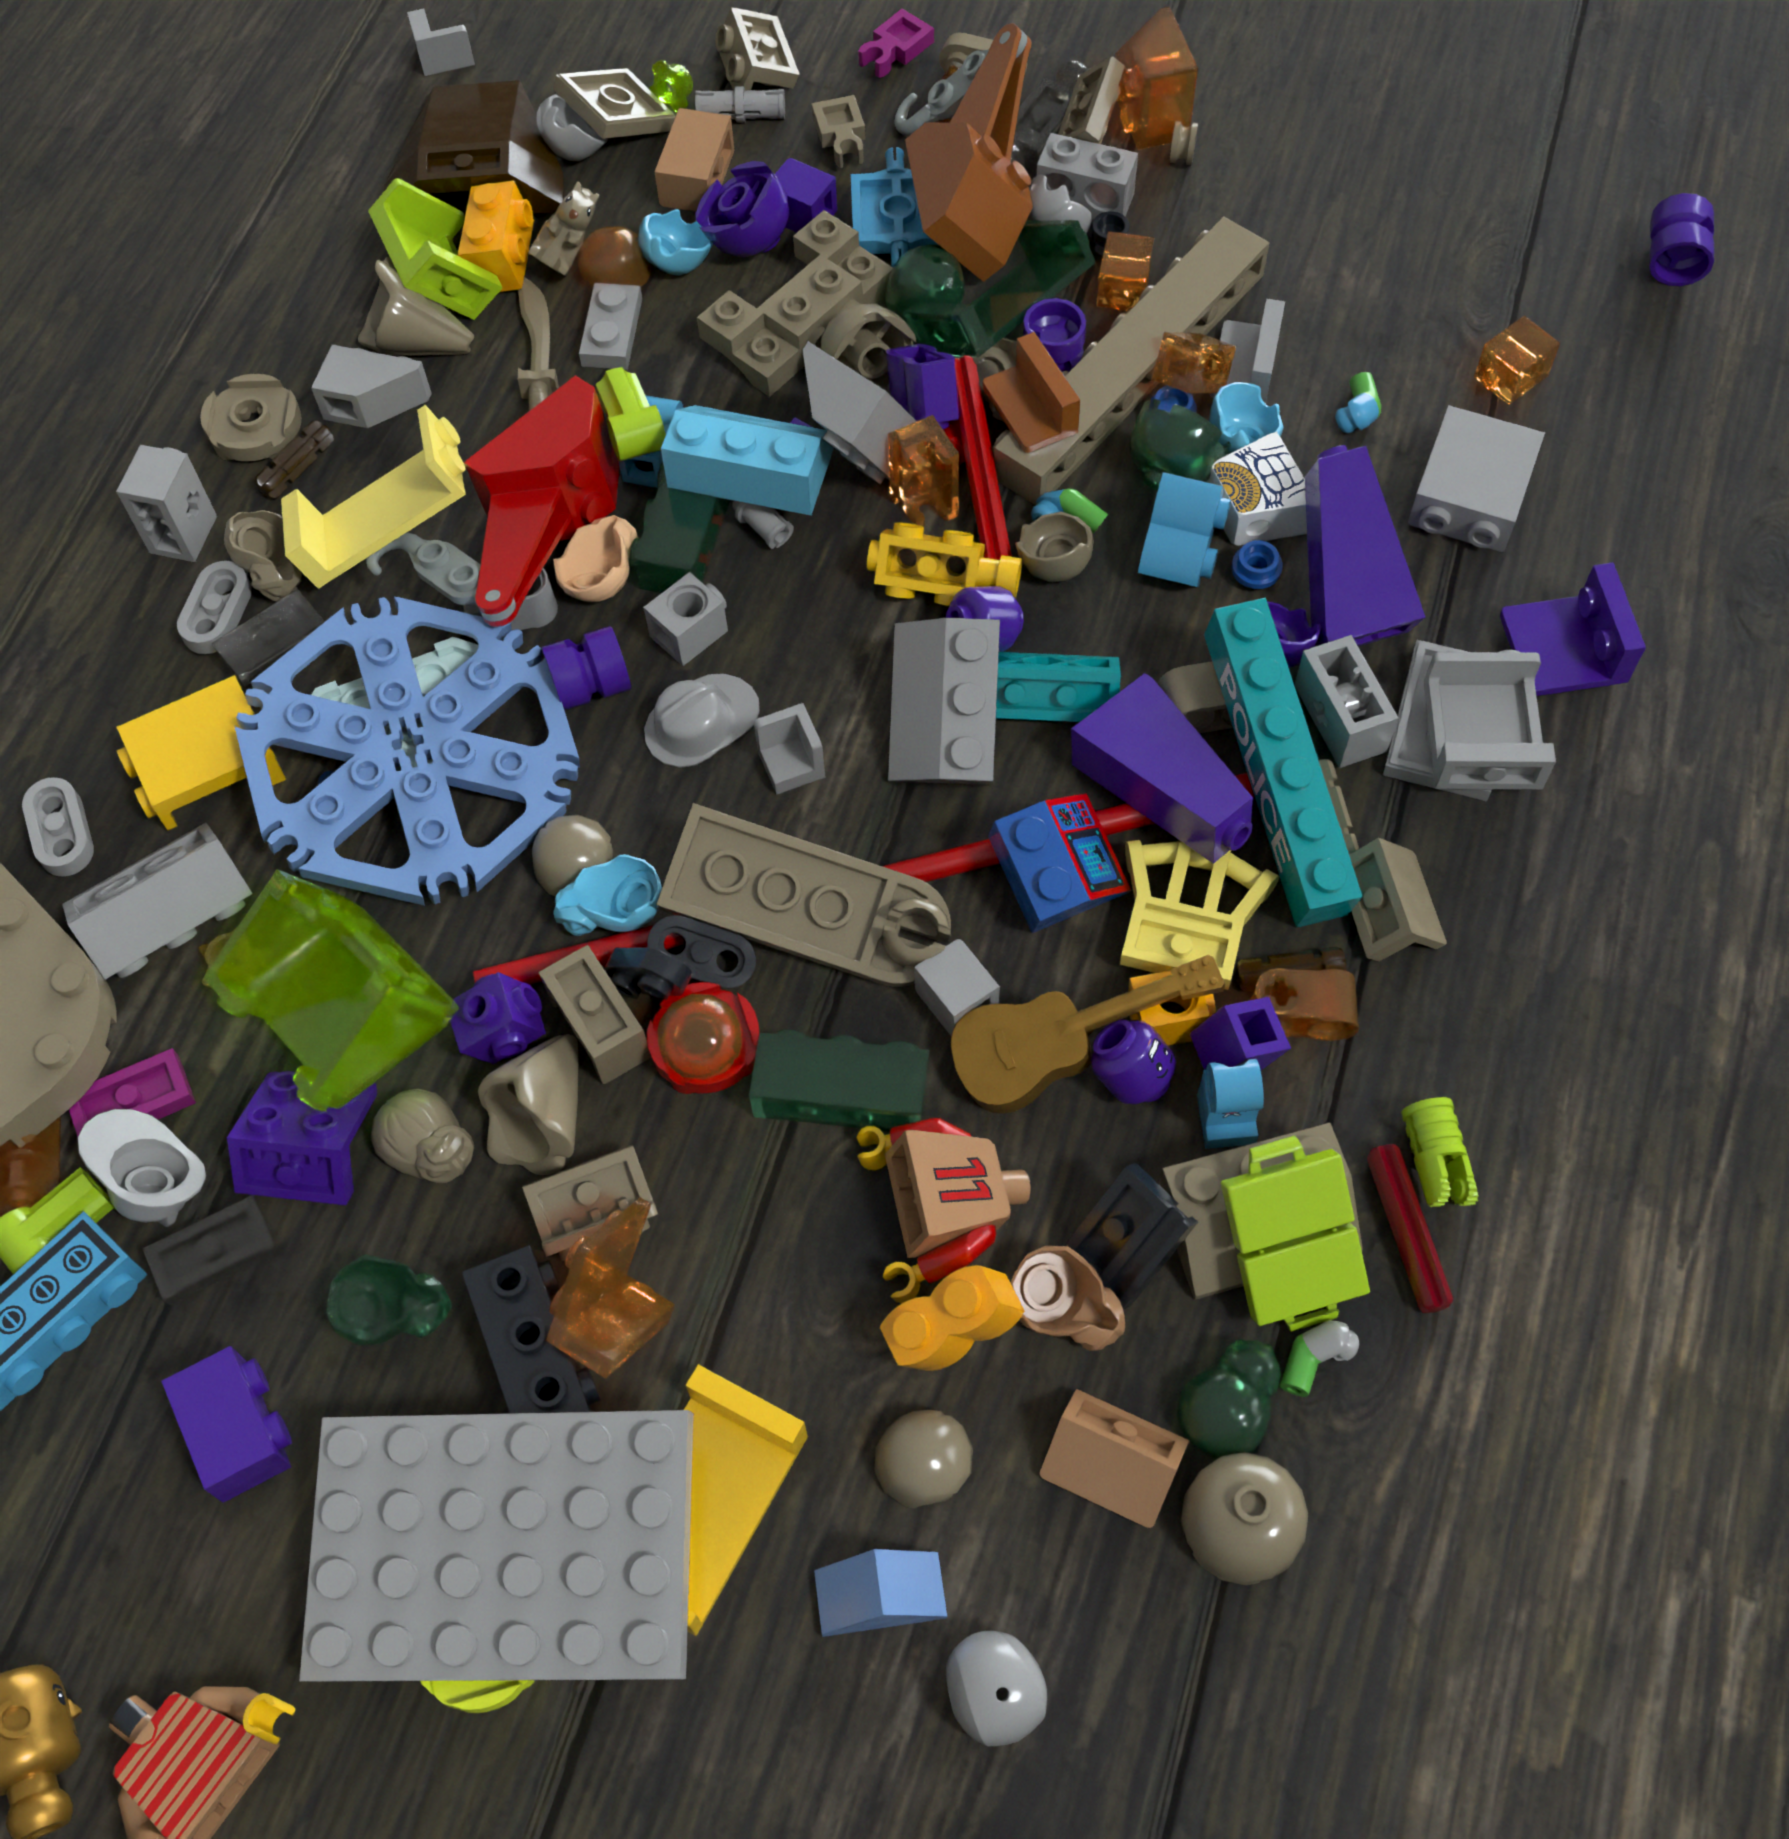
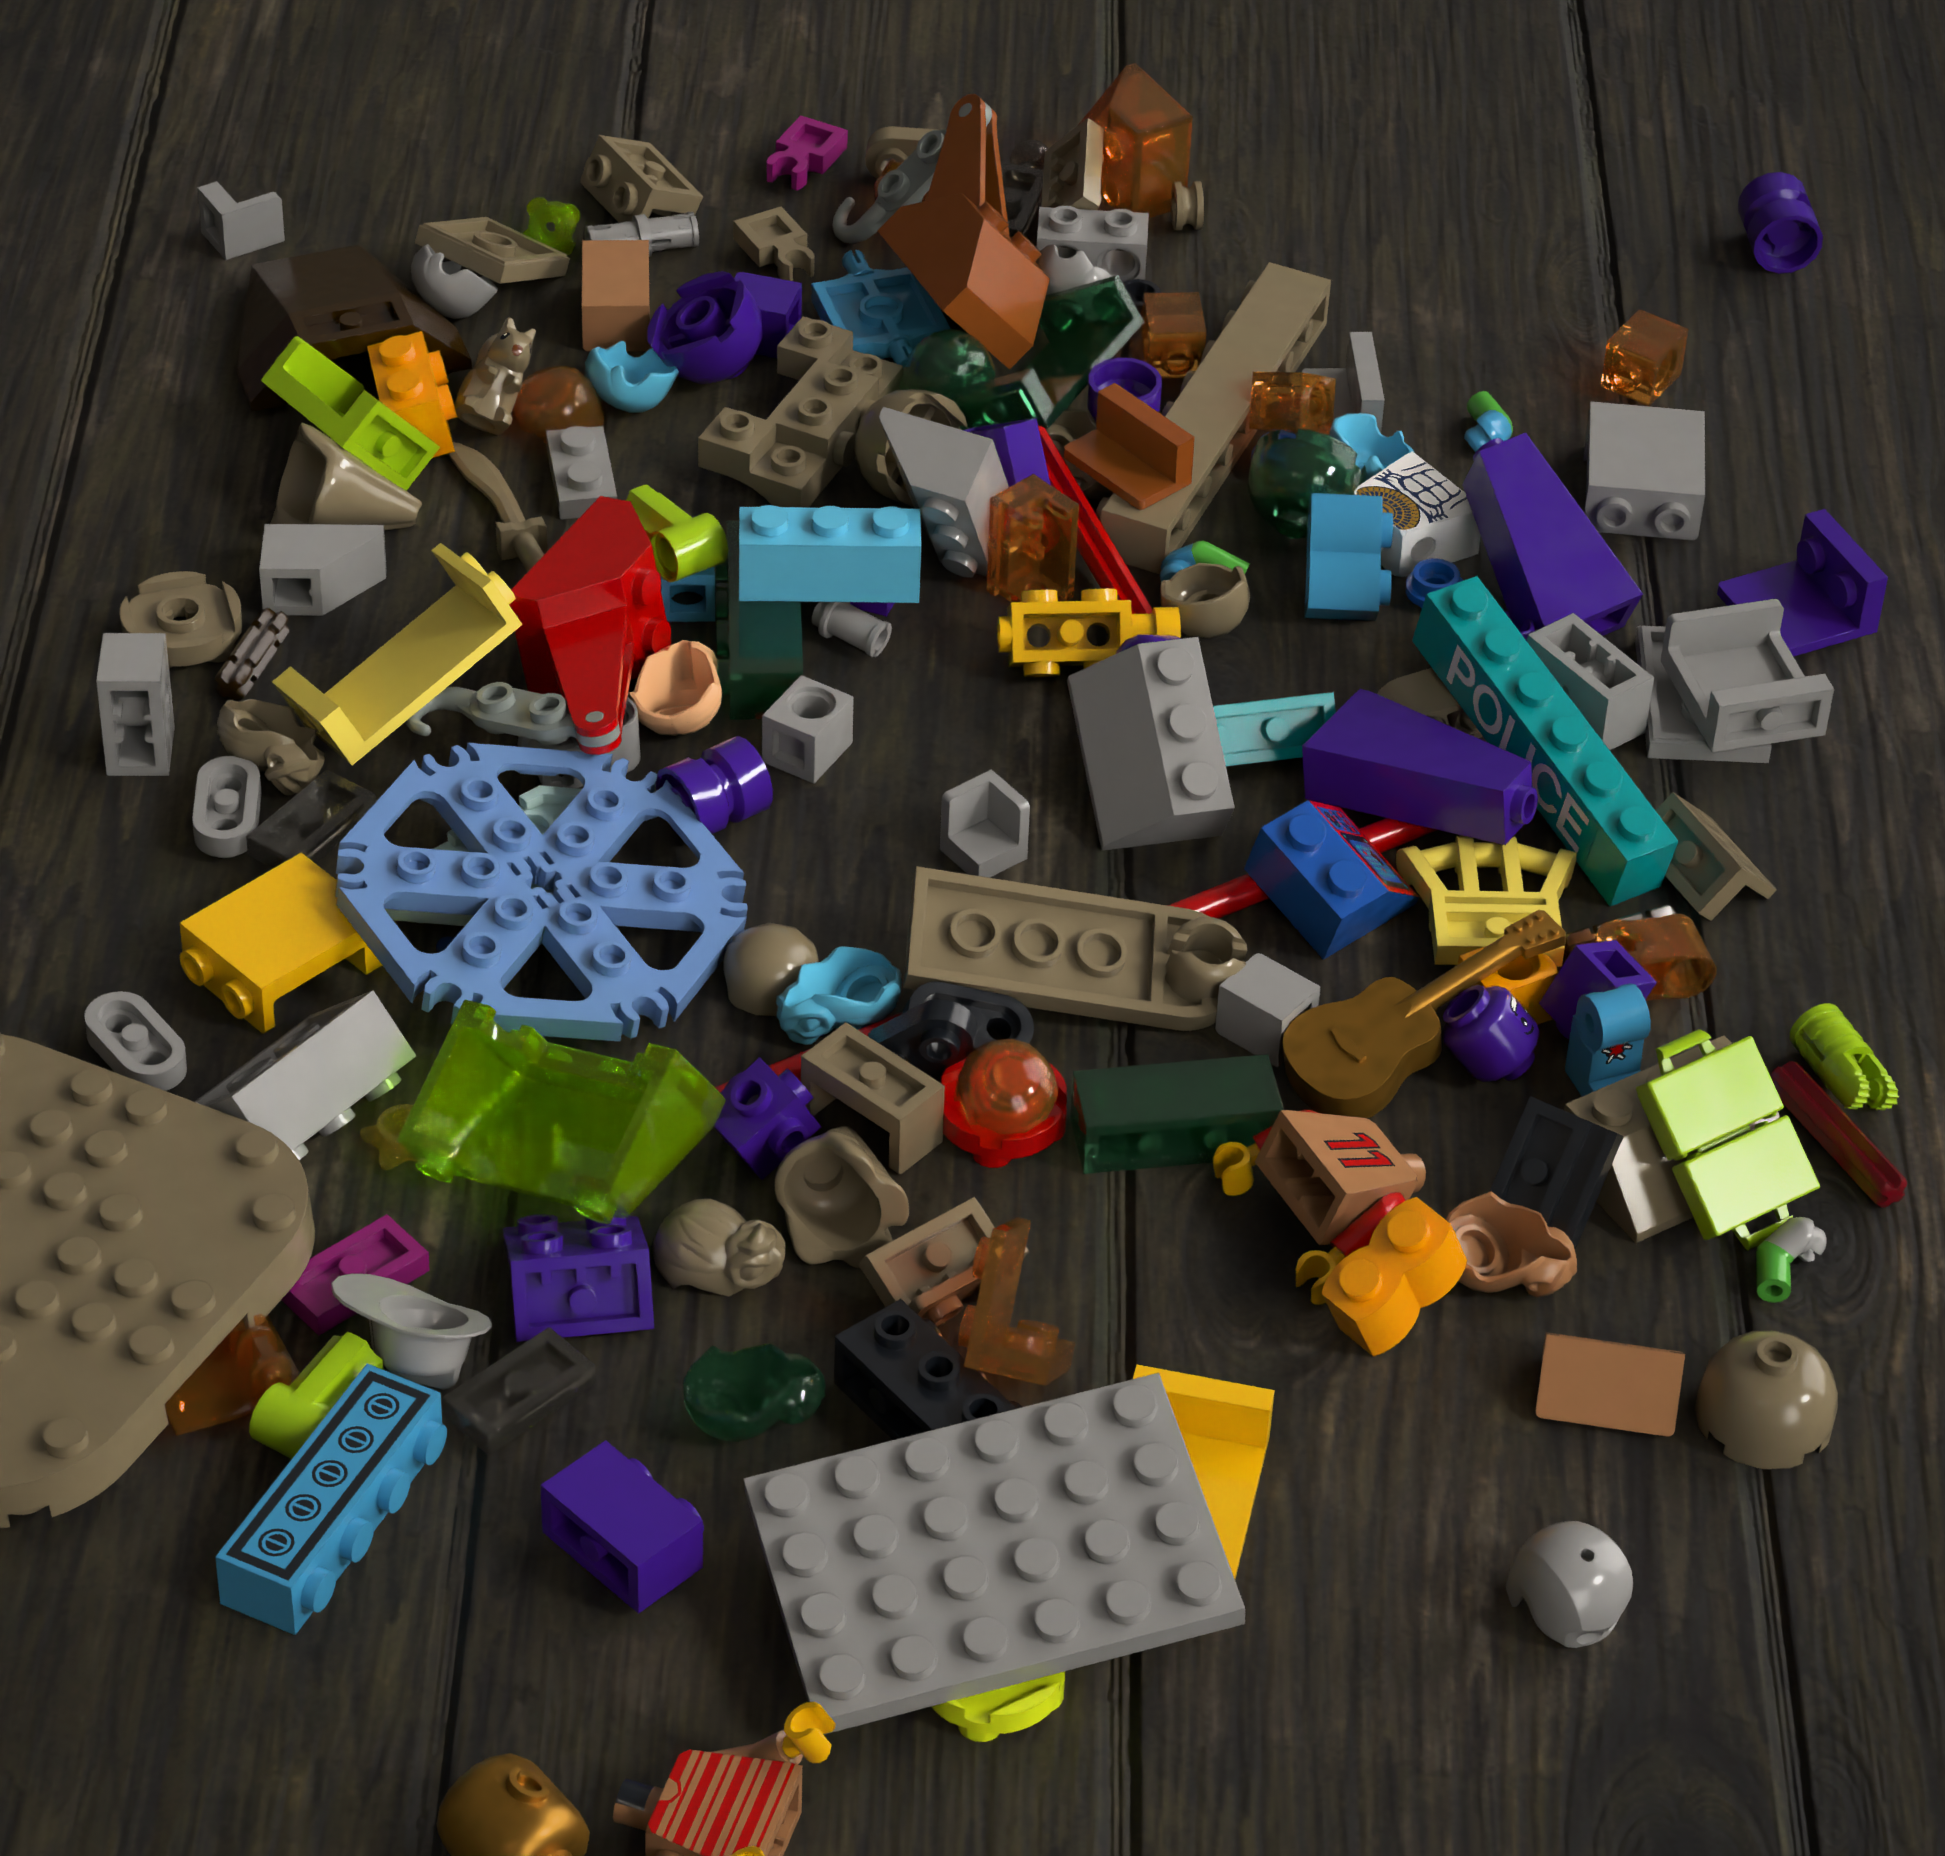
camera: 20 degrees left, 20 degrees down
light grey piece [644,674,760,768] -> none
medium blue slope [814,1549,947,1637] -> none
dark tan hair [874,1410,973,1508] -> none
clear green hair [1177,1339,1281,1459] -> none

